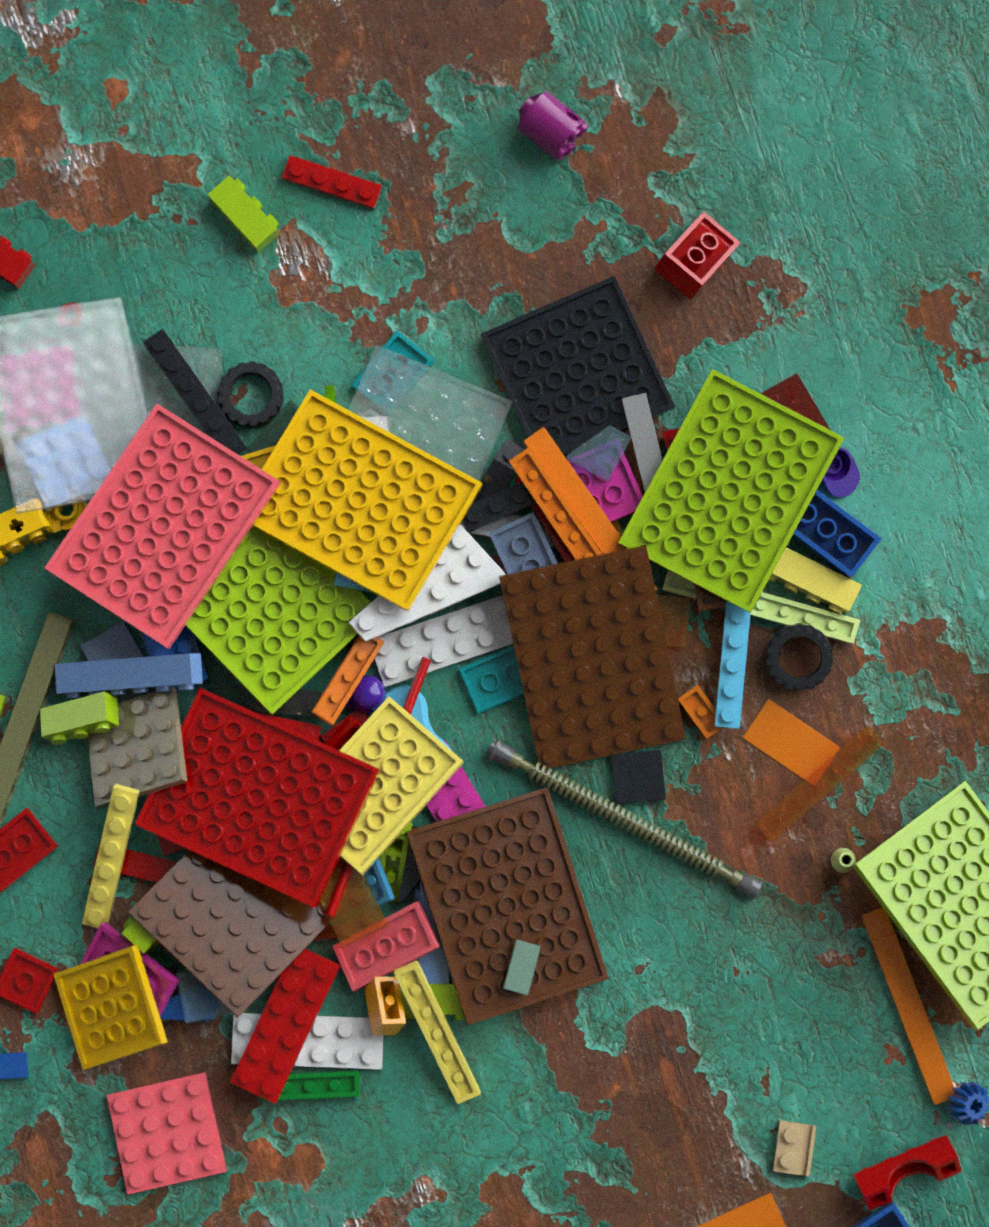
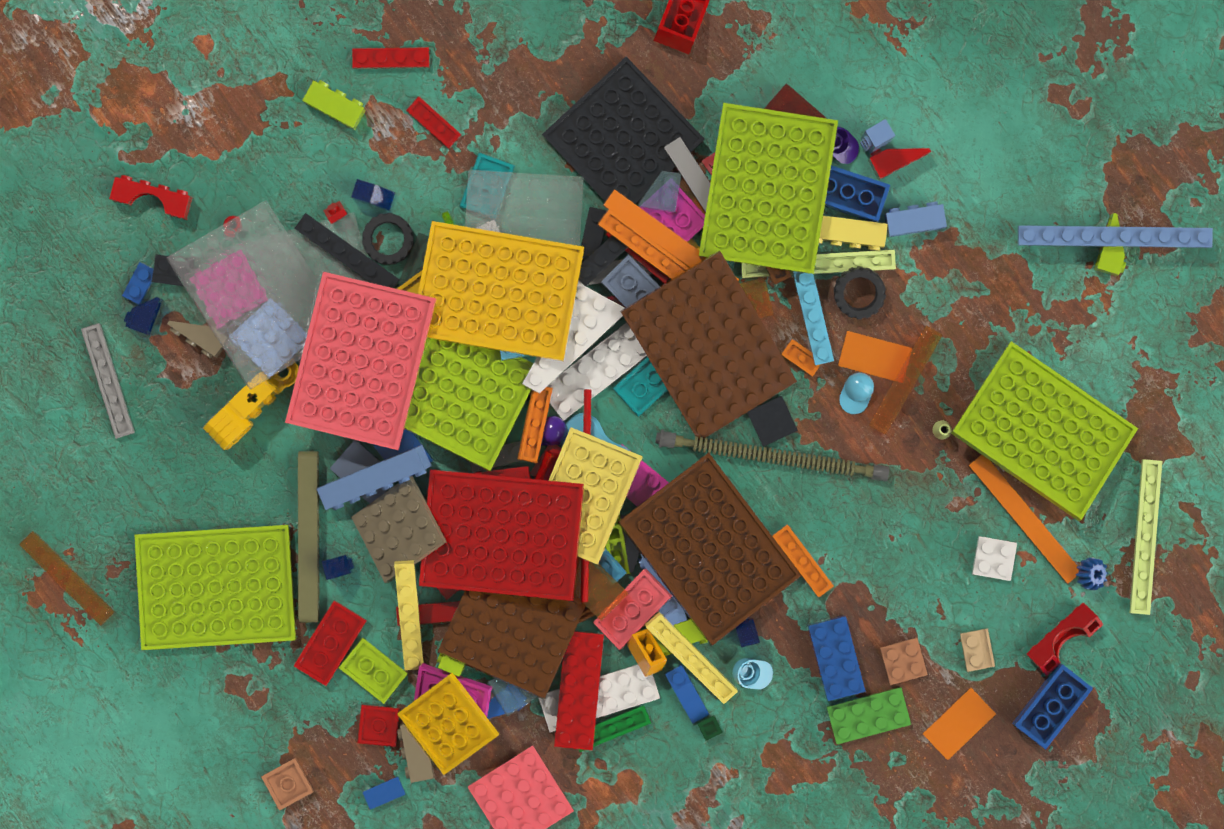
camera: 20 degrees left, 5 degrees up
lime brick [40,691,119,745] -> none
sand green tile [502,939,541,995] -> none
none -> clear blue slope [321,554,355,580]
none -> red plate [323,201,347,224]
none -> lime plate [339,637,408,704]
none -> clear blue slope [351,179,395,211]
none -> dark tan slope [398,724,435,783]
none -> red tile [406,96,461,149]
none -> blue slope [665,664,709,724]
none -> dark green plate [697,715,723,741]
none -> medium azure cap [732,658,773,689]
none -> clear blue slope [735,617,760,648]
none -> orange plate [772,524,834,598]
none -> blue brick [807,615,866,701]
none -> bright green plate [826,687,911,744]
none -> medium azure cap [839,372,874,414]
none -> medium blue brick [860,119,895,154]
none -> red slope [868,148,931,180]
none -> nougat plate [880,637,928,685]
none -> medium blue brick [884,202,947,238]
none -> white plate [972,536,1017,581]

